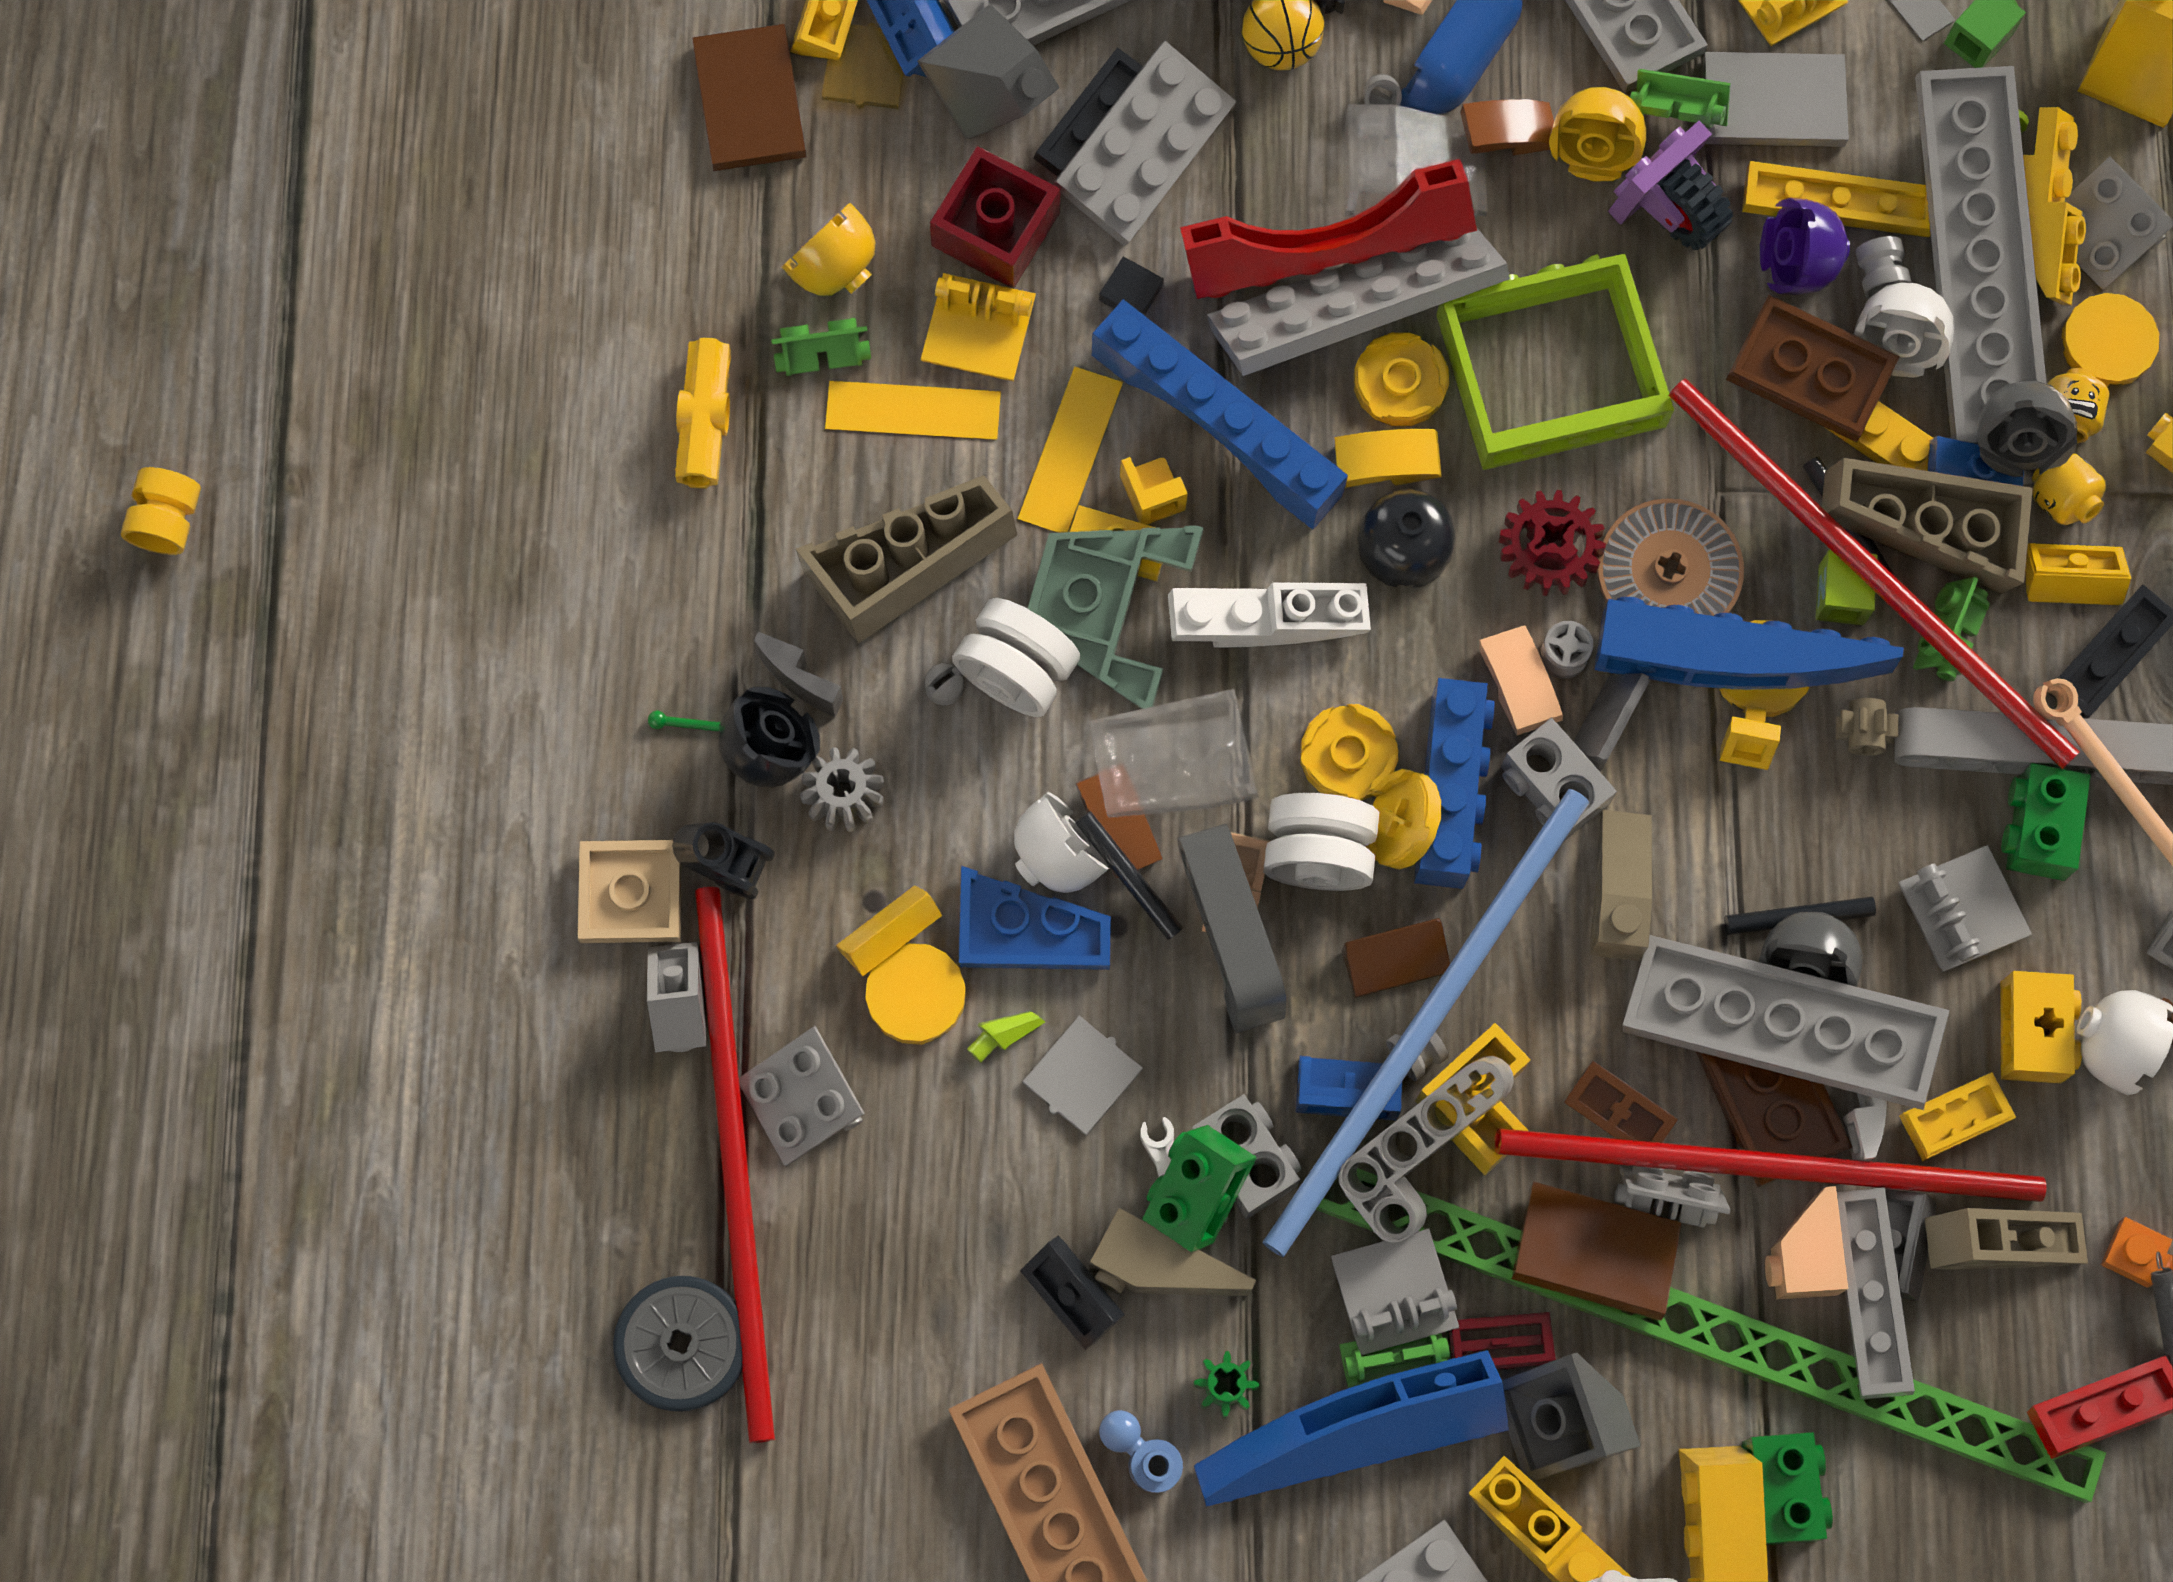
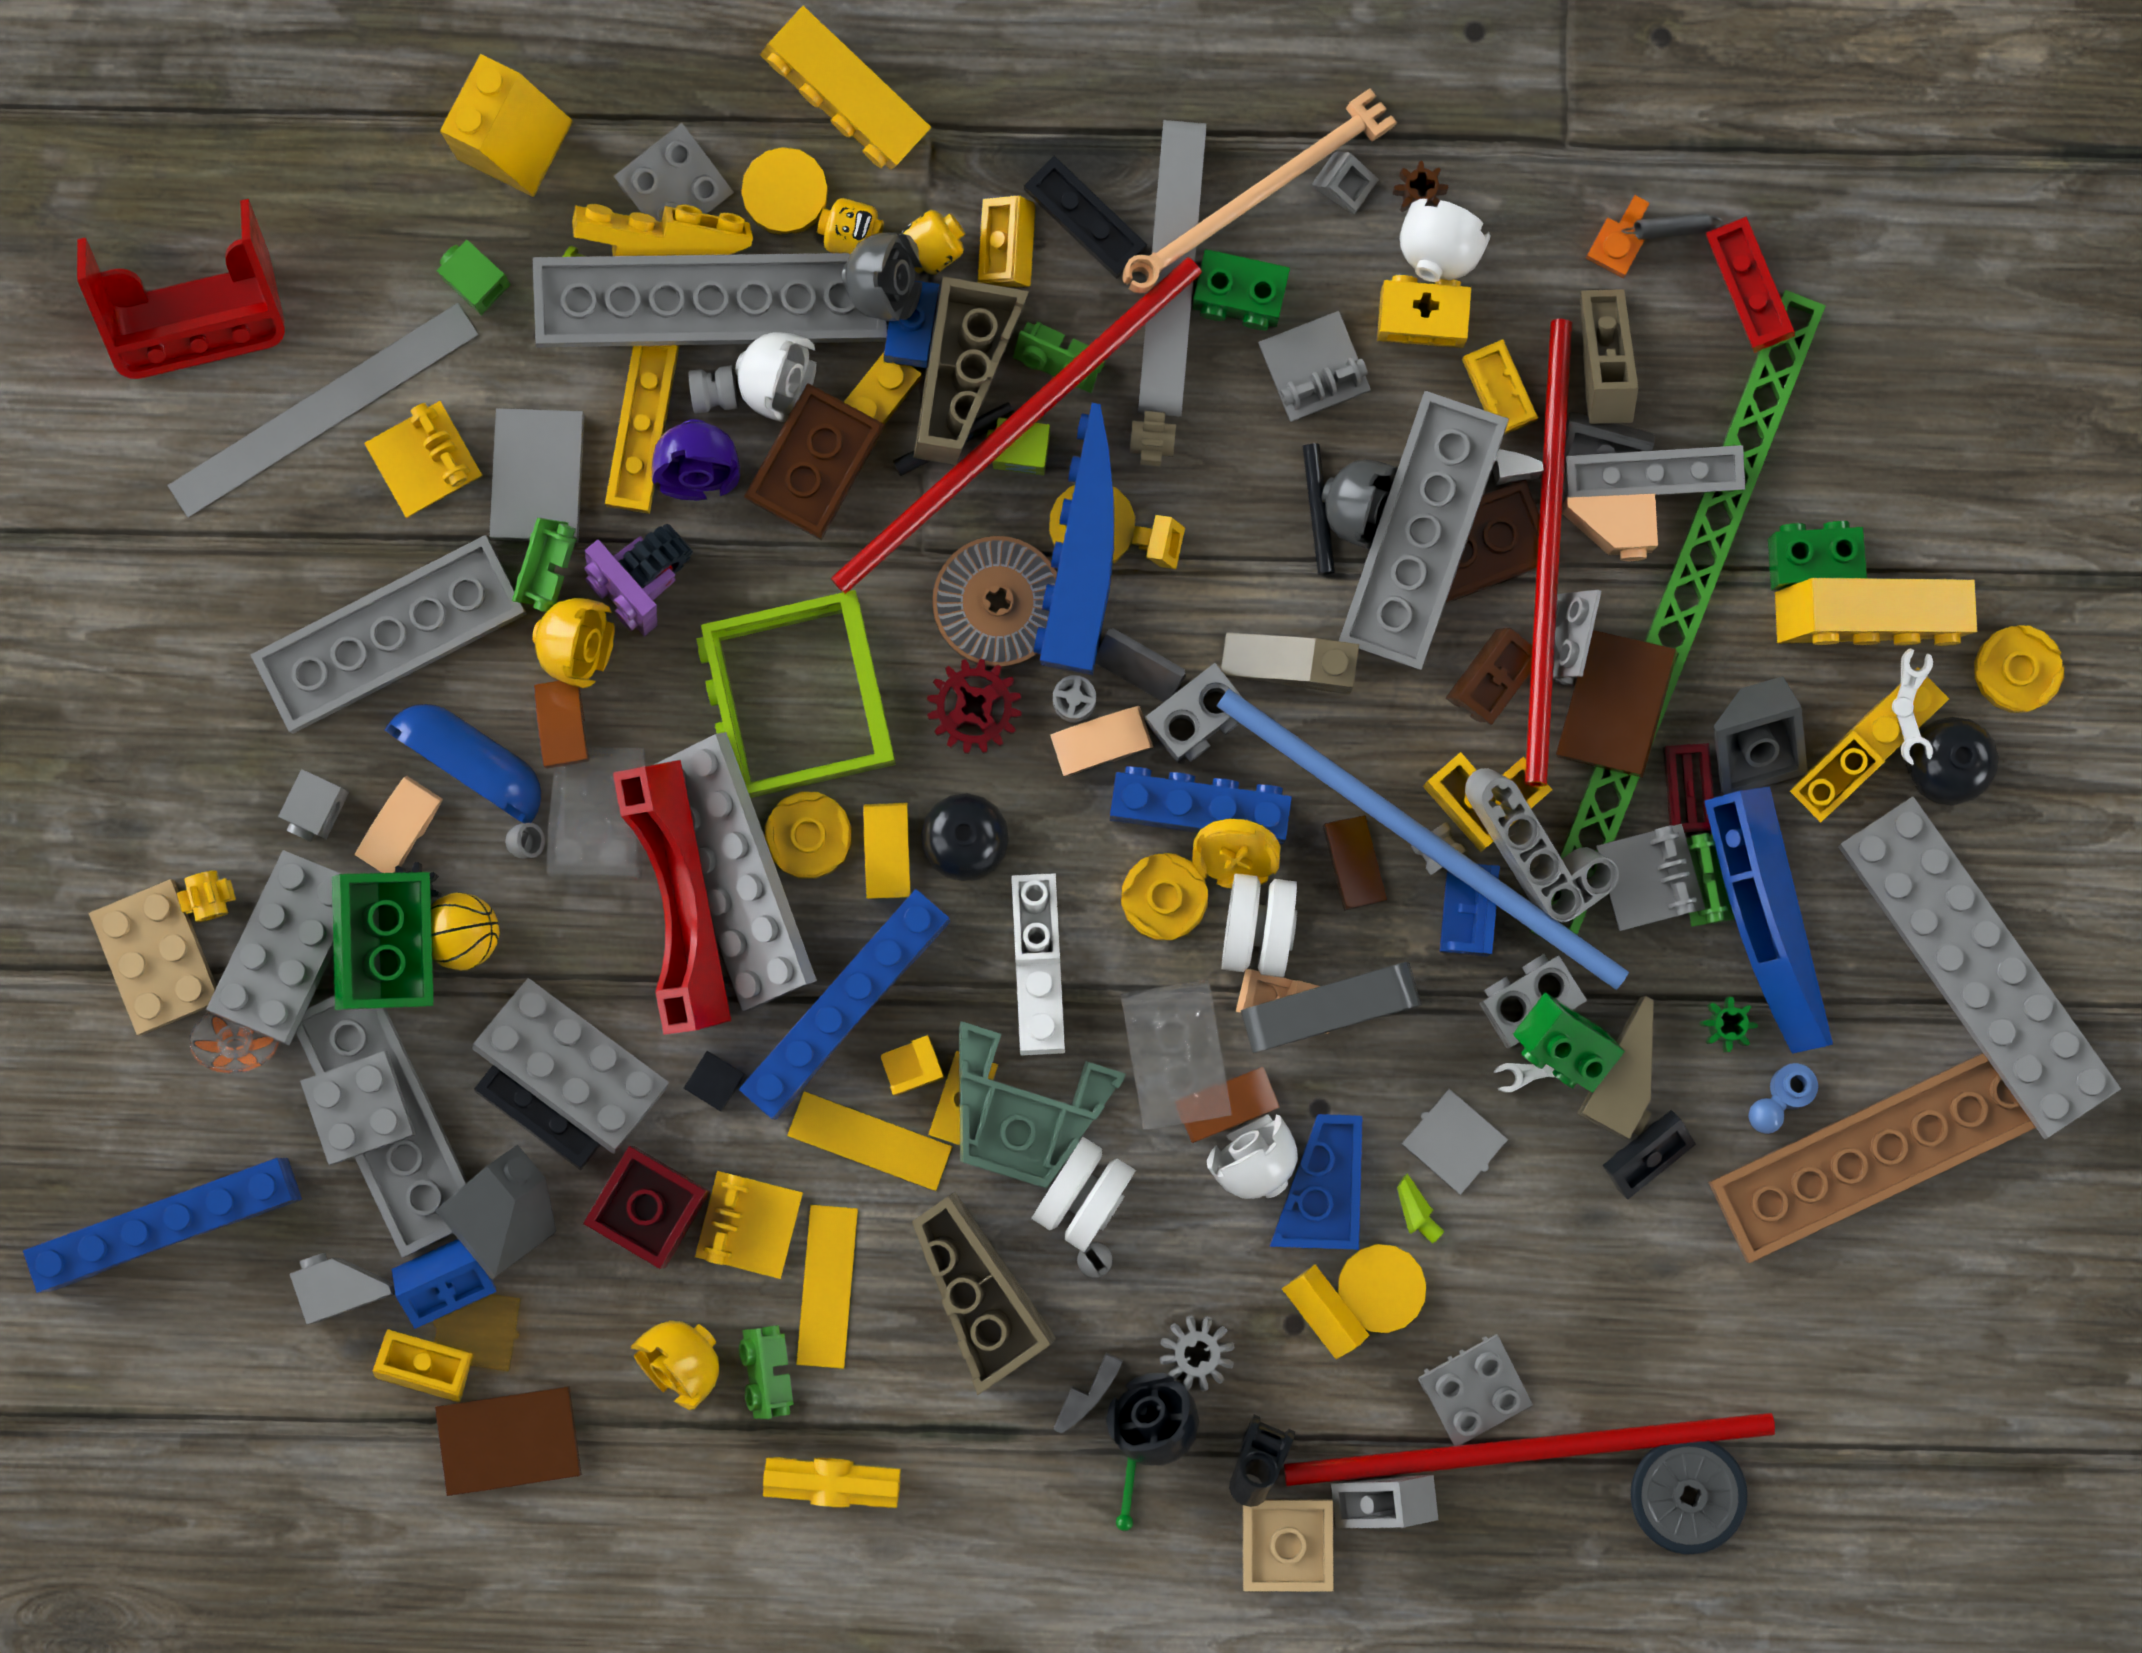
camera: 85 degrees left, 10 degrees up
black bar [1075,810,1183,940] -> none

